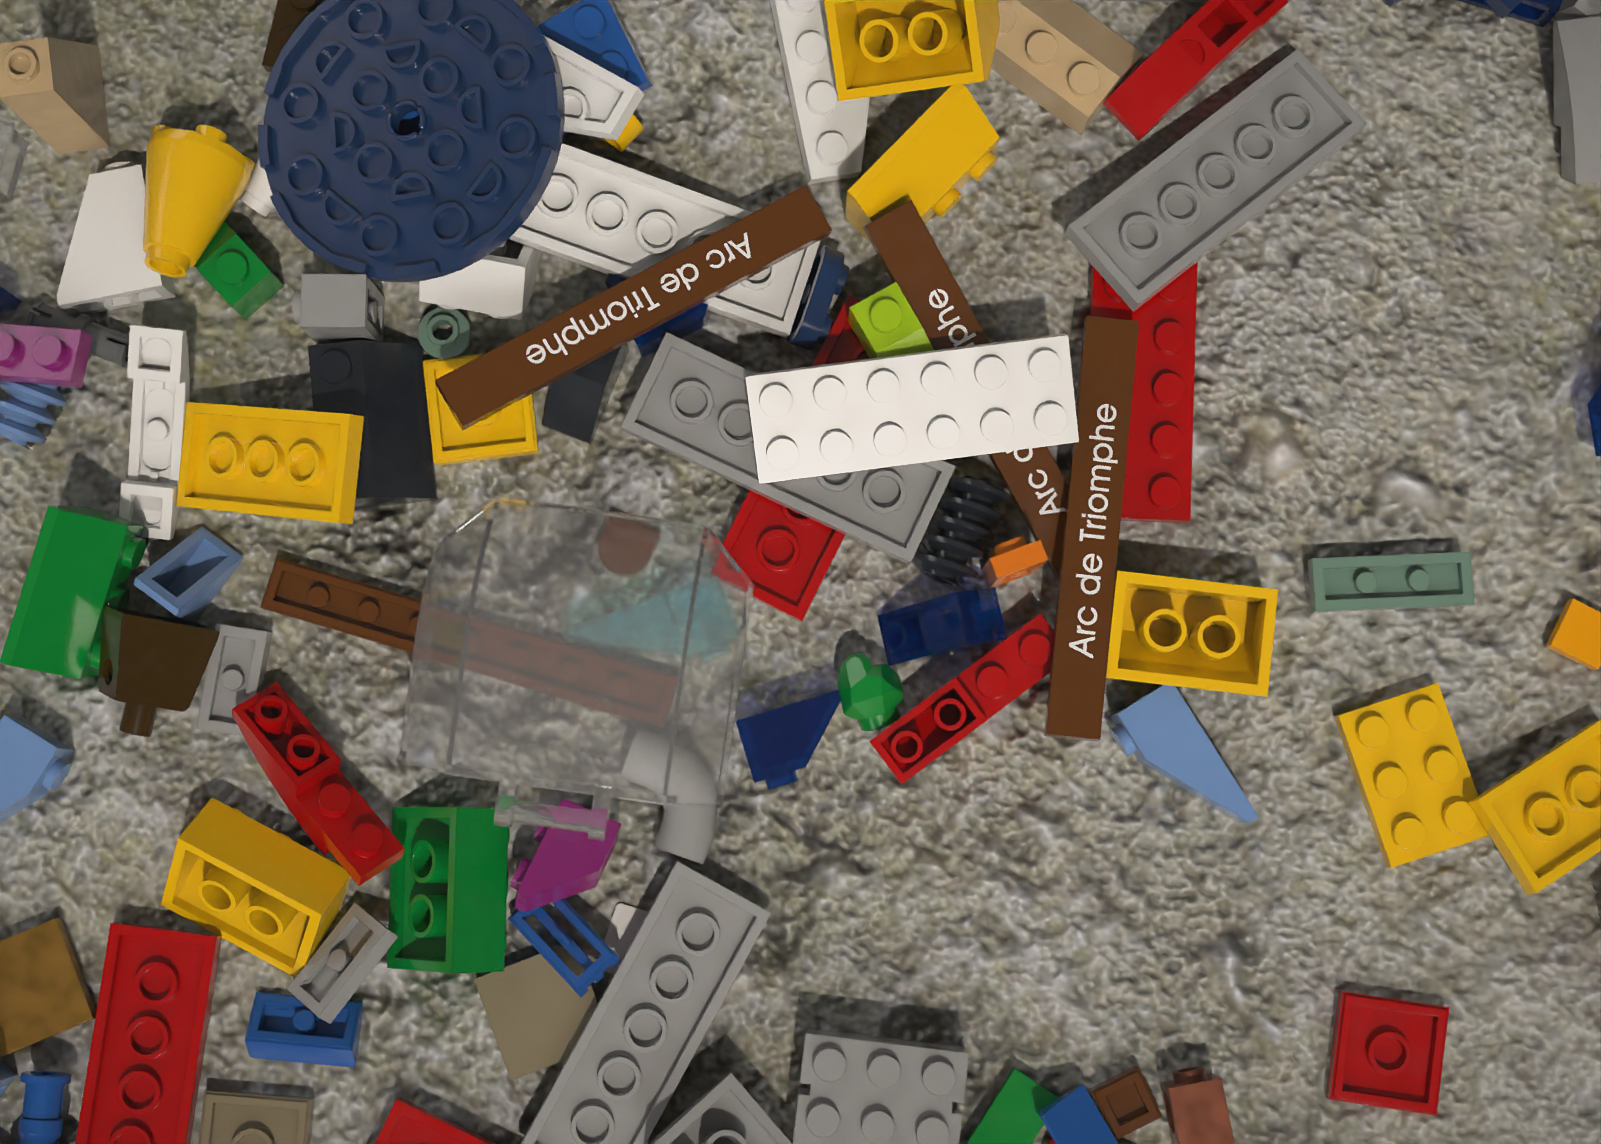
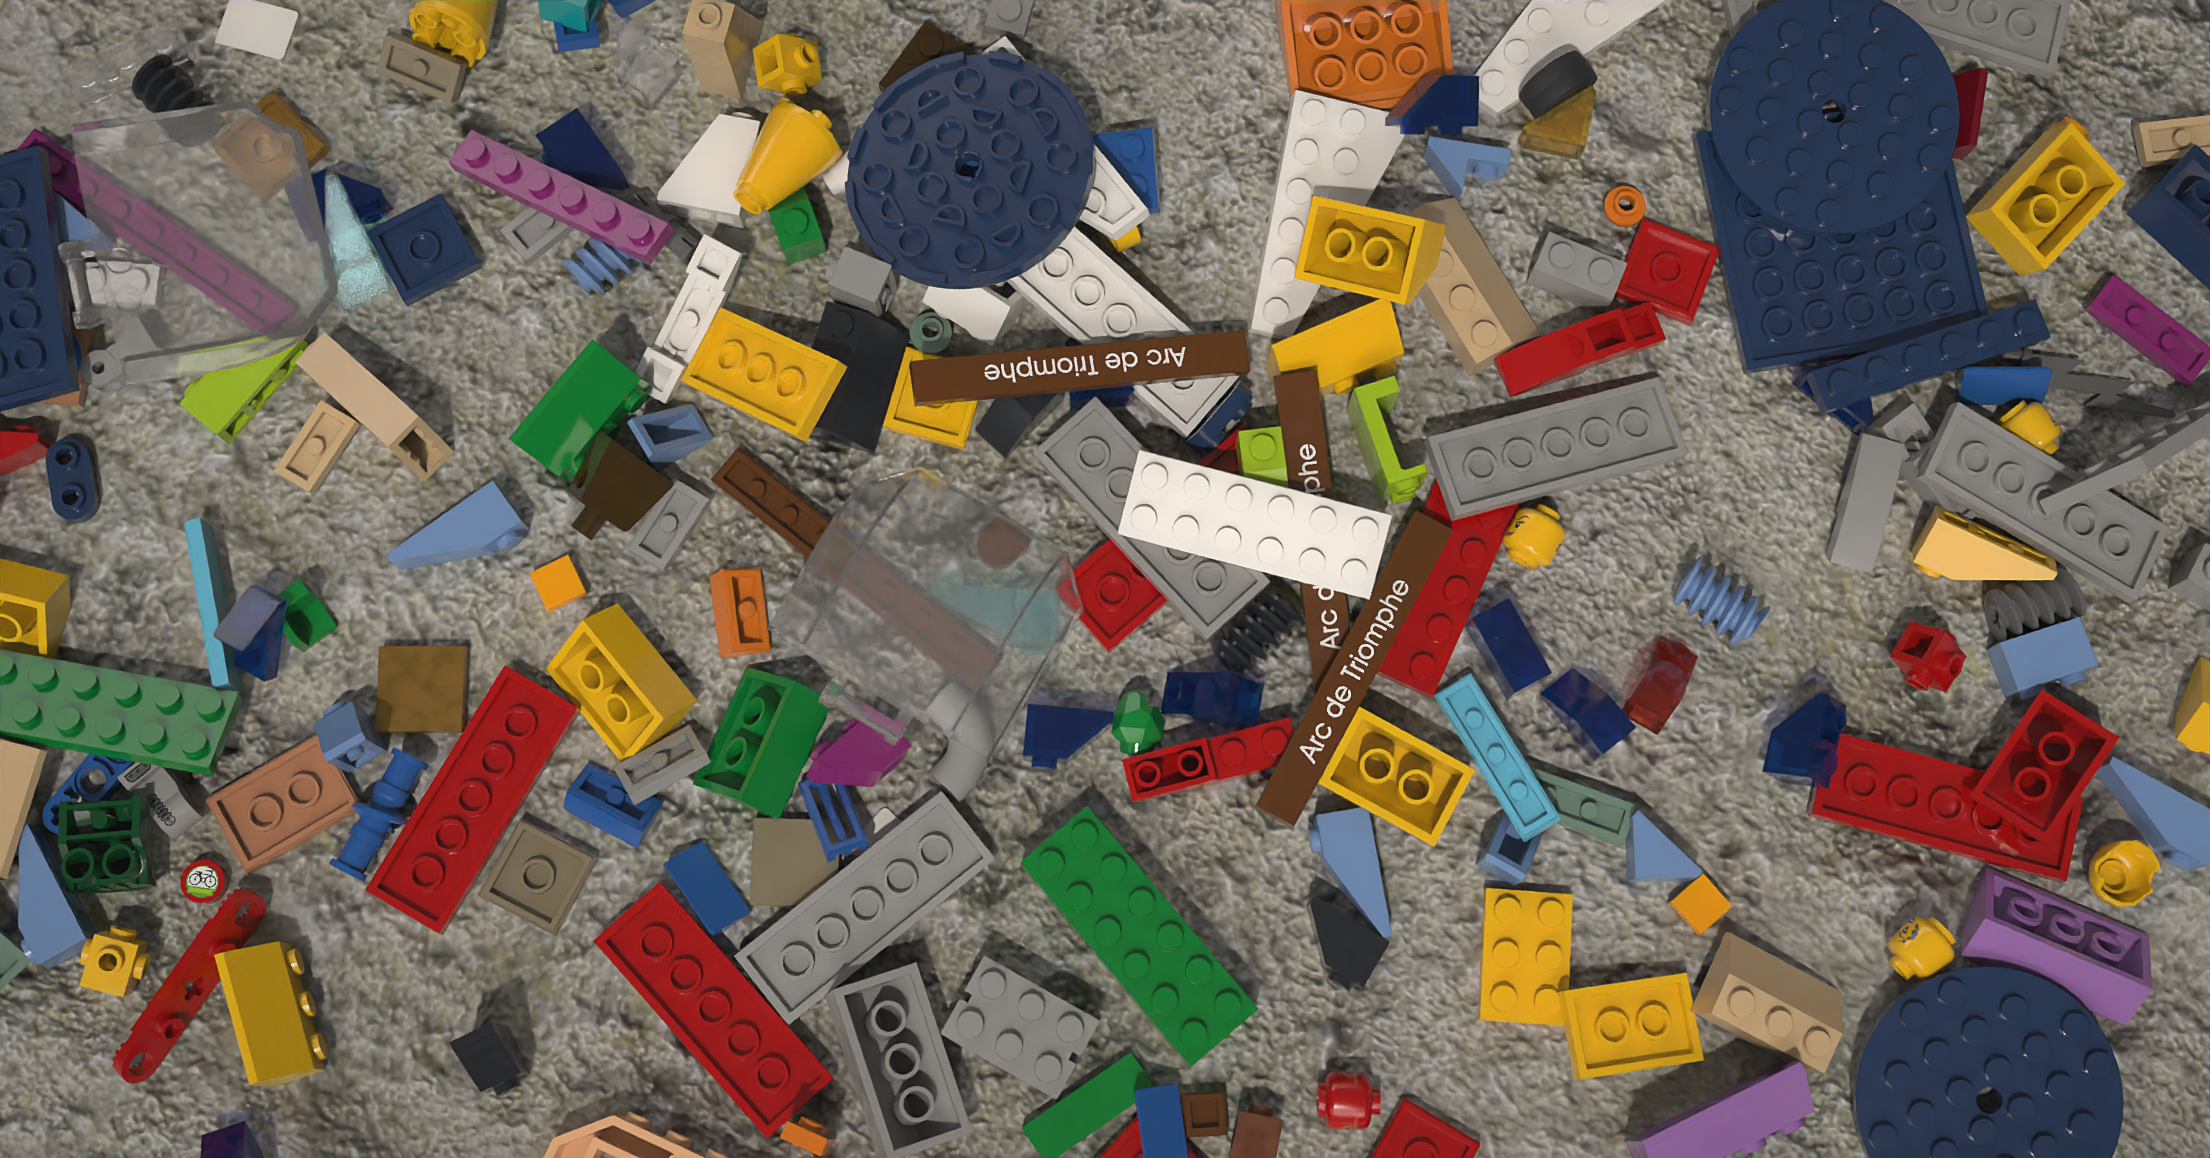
camera: 20 degrees right, 5 degrees down
red slope [232,682,405,886] -> none
orange plate [981,536,1048,590] -> none
none -> light orange tile [529,555,588,613]
none -> blue slope [663,841,751,937]
none -> orange slope [710,568,772,658]
none -> yellow brick [752,33,822,97]
none -> green brick [1020,806,1258,1068]
none -> black slope [1307,896,1390,991]
none -> red head [1317,1071,1381,1130]
none -> lime panel [1346,376,1429,505]
none -> medium azure tile [1434,673,1561,842]
none -> clear blue brick [1465,598,1552,701]
none -> medium blue slope [1476,812,1545,886]
none -> yellow head [1503,504,1566,571]
none -> clear blue slope [1539,668,1636,761]
none -> clear red slope [1620,635,1698,735]
none -> medium blue slope [1625,810,1703,882]
none -> medium blue piece [1673,556,1771,647]

